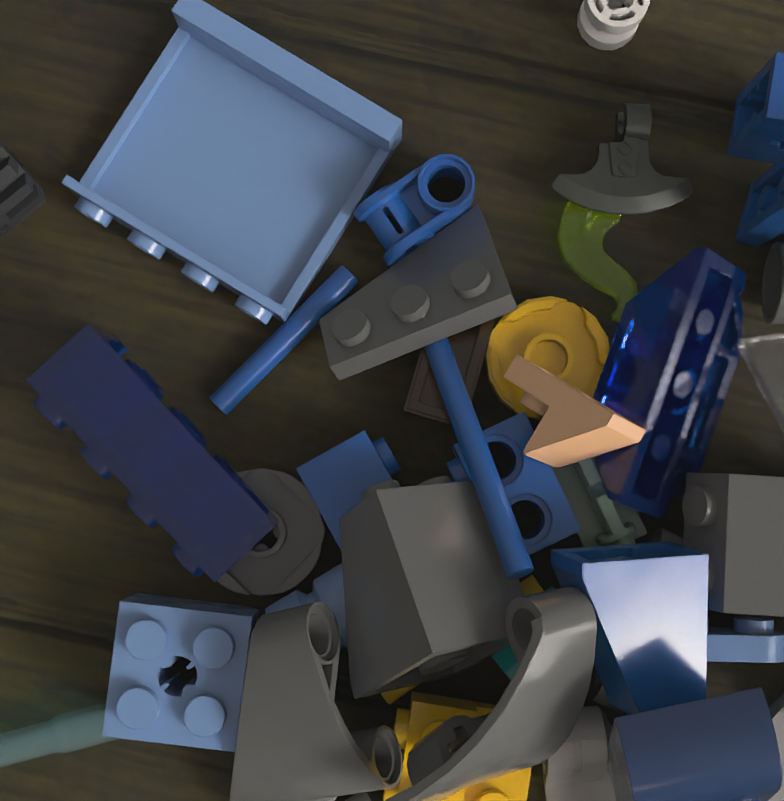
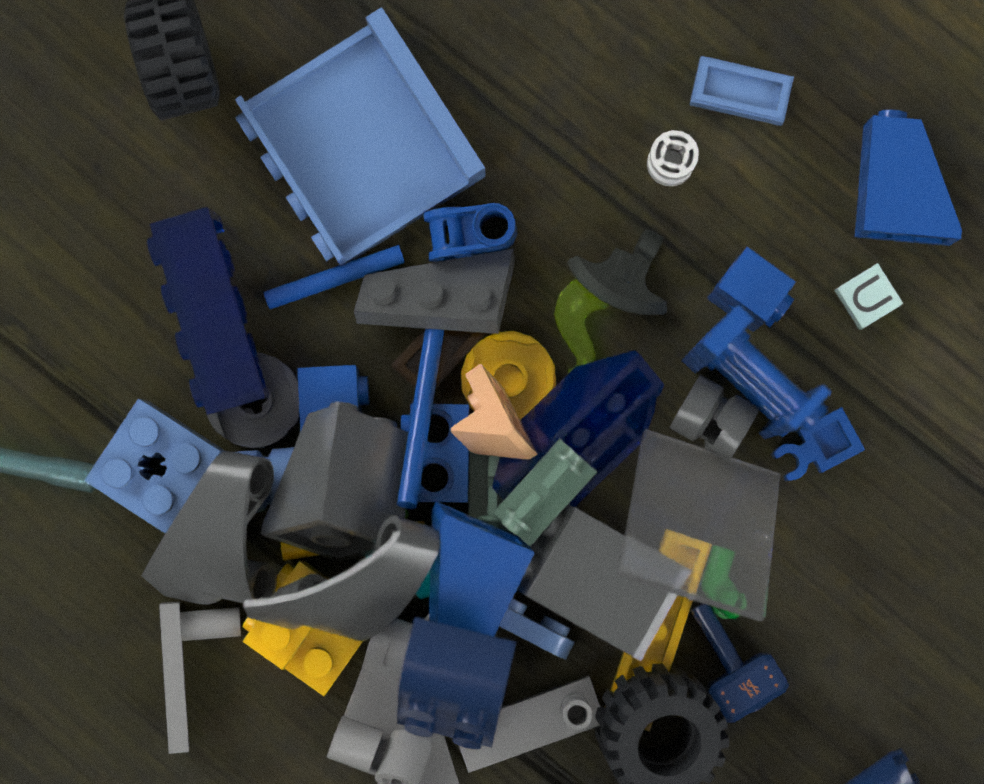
camera: 30 degrees right, 0 degrees up
none -> sand green hinge [493,439,597,546]

